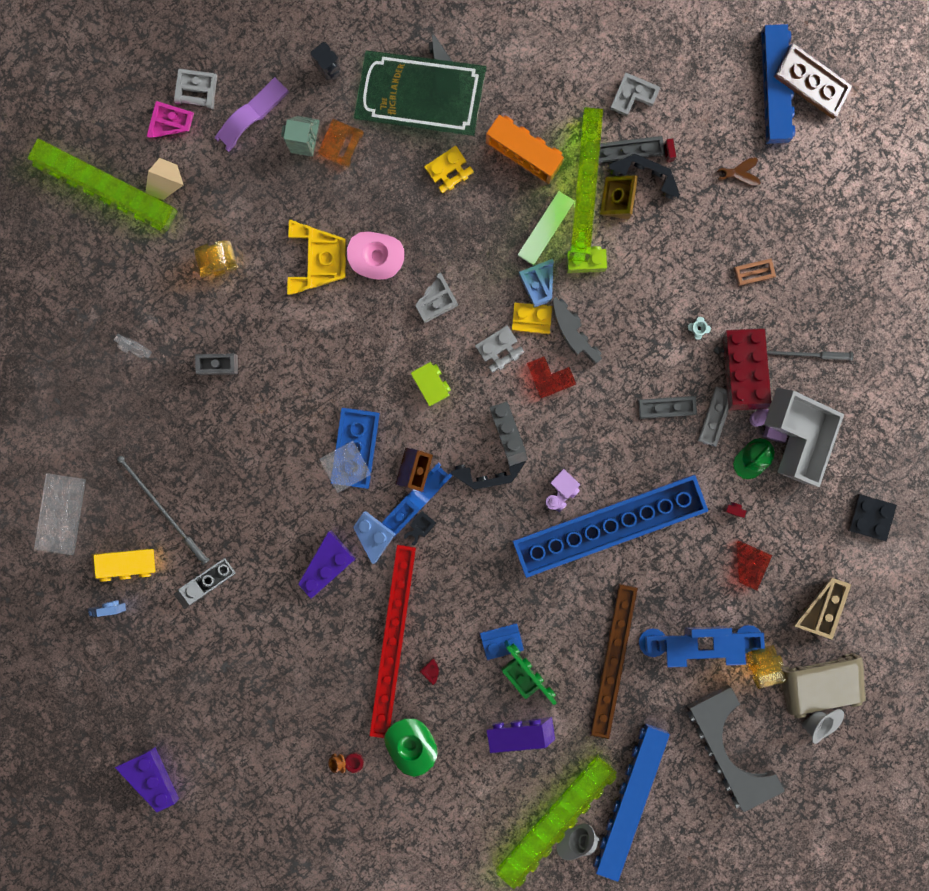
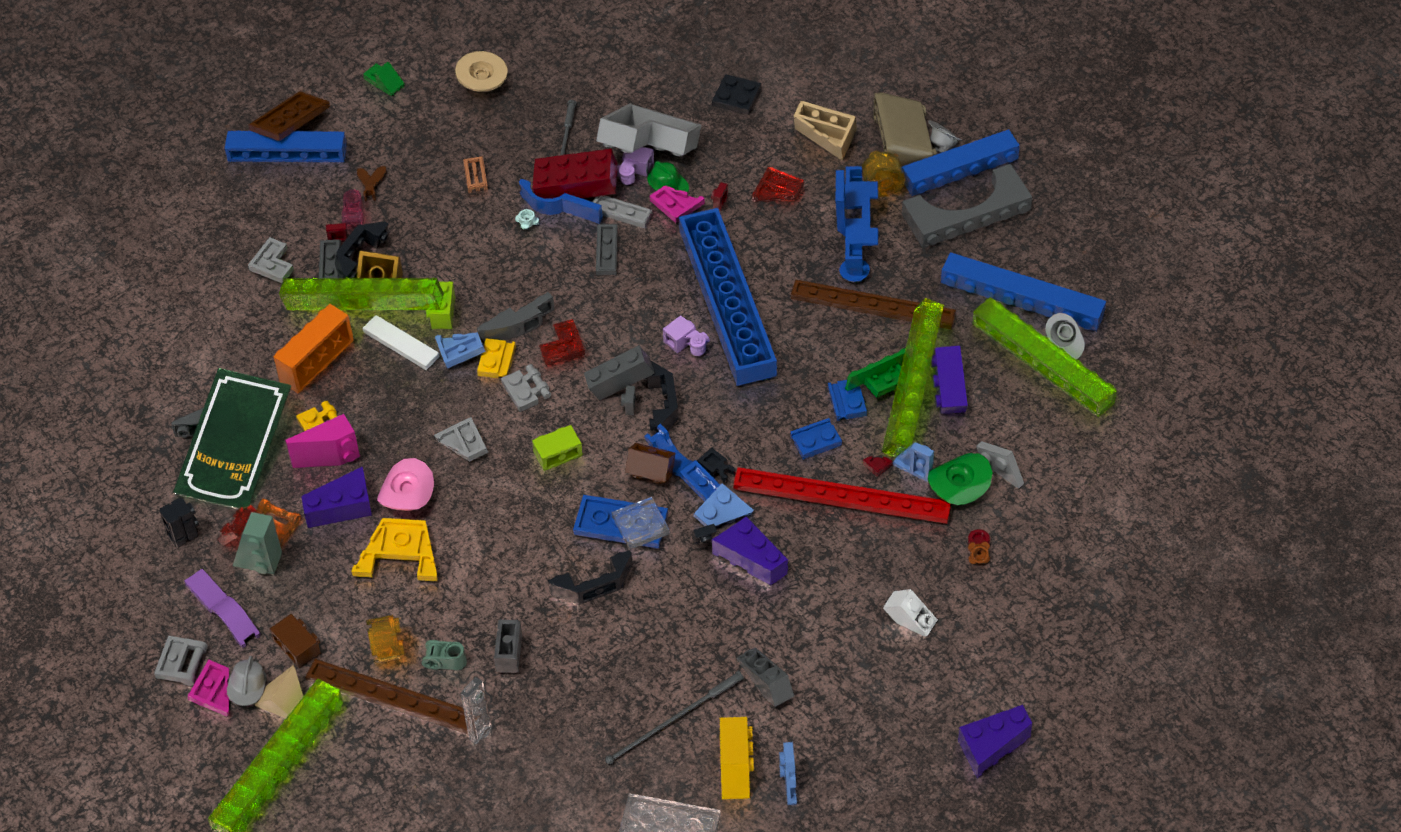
camera: 85 degrees left, 35 degrees down
none -> clear red plate [217,505,257,545]
none -> light grey piece [227,656,267,706]
none -> reddish brown brick [270,614,321,669]
none -> dark pink slope [285,414,360,468]
none -> dark purple wedge [301,466,372,528]
none -> reddish brown tile [305,659,480,736]
none -> clear pink piece [342,189,364,226]
none -> green slope [363,62,405,97]
none -> sand green piece [422,640,467,671]
none -> tan hat [455,51,507,92]
none -> blue piece [519,179,603,224]
none -> black slope [548,550,633,605]
none -> dark grey plate [621,386,636,416]
none -> dark pink wing [650,186,705,223]
none -> black plate [691,524,717,545]
none -> blue plate [790,418,842,459]
none -> clear neon green brick [882,298,944,457]
none -> white slope [883,589,938,637]
none -> medium blue wing [893,442,934,482]
none -> blue brick [901,129,1020,196]
none -> light grey wing [976,441,1024,488]

